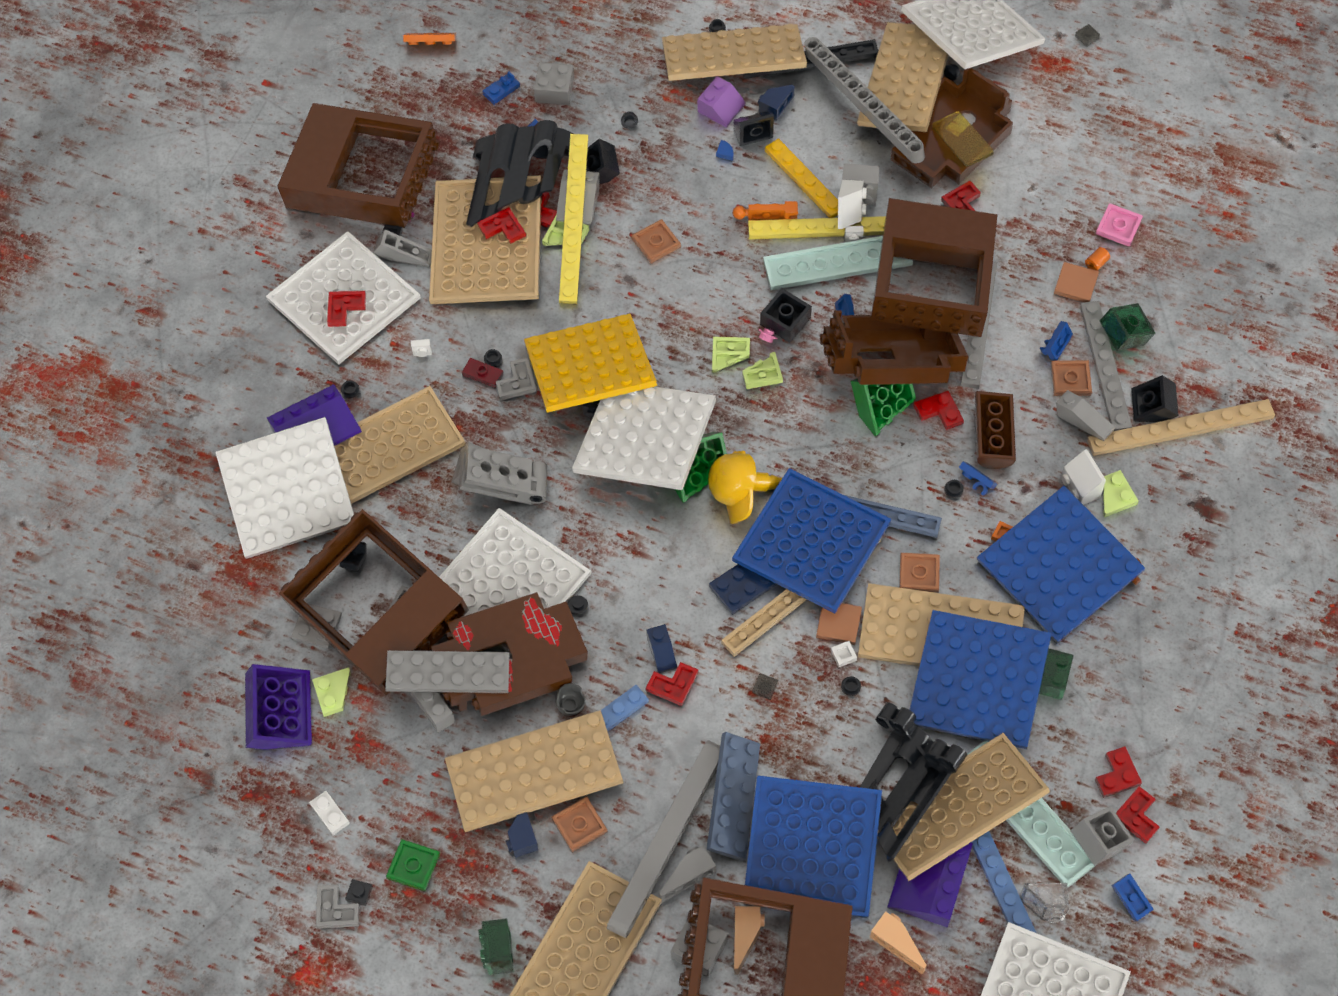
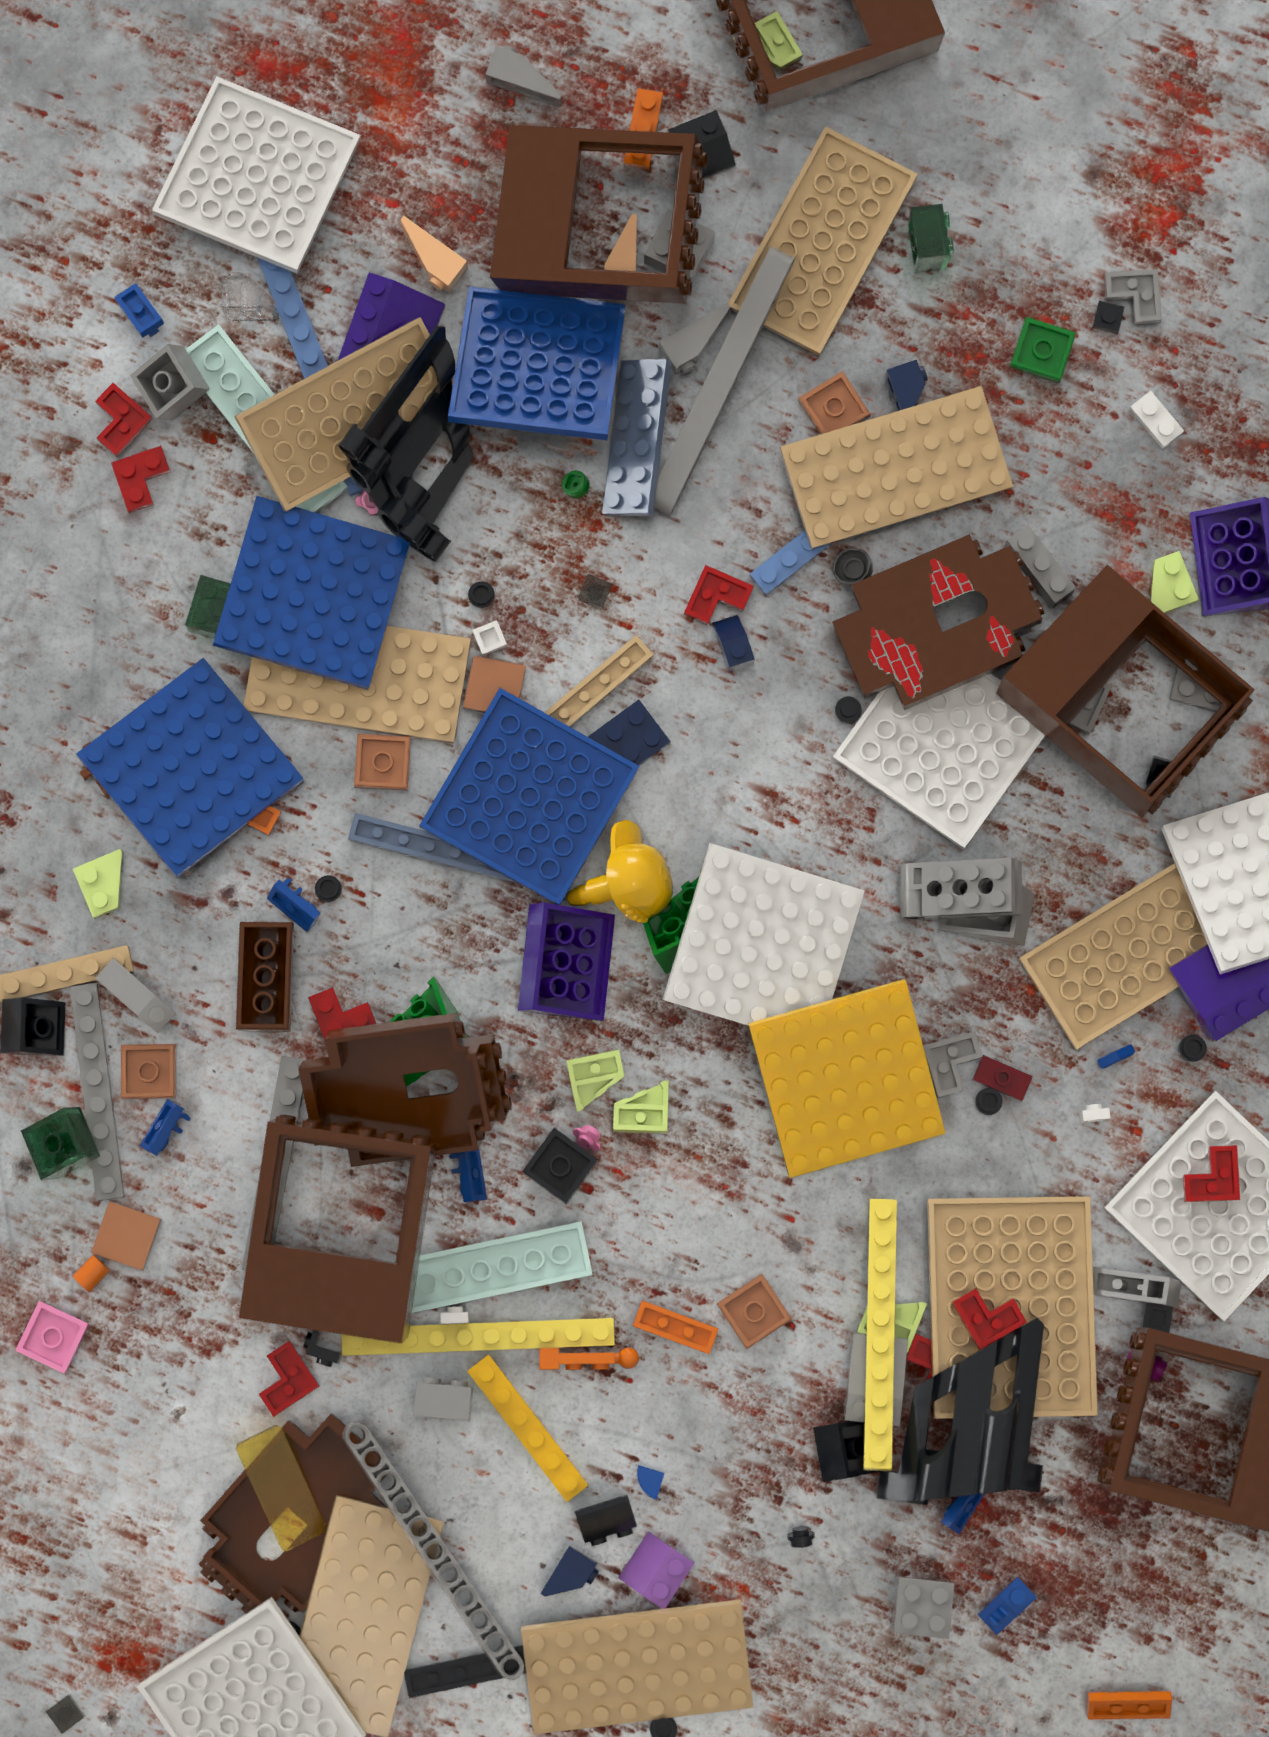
camera: 175 degrees right, 20 degrees up
light grey plate [386,651,509,693] -> none
white slope [838,180,867,229] -> none
white slope [1061,449,1106,505] -> none
none -> dark purple slope [518,902,615,1021]
none -> green tile [562,470,590,498]
none -> orange plate [633,1300,718,1354]
none -> blue tile [1097,1044,1135,1069]

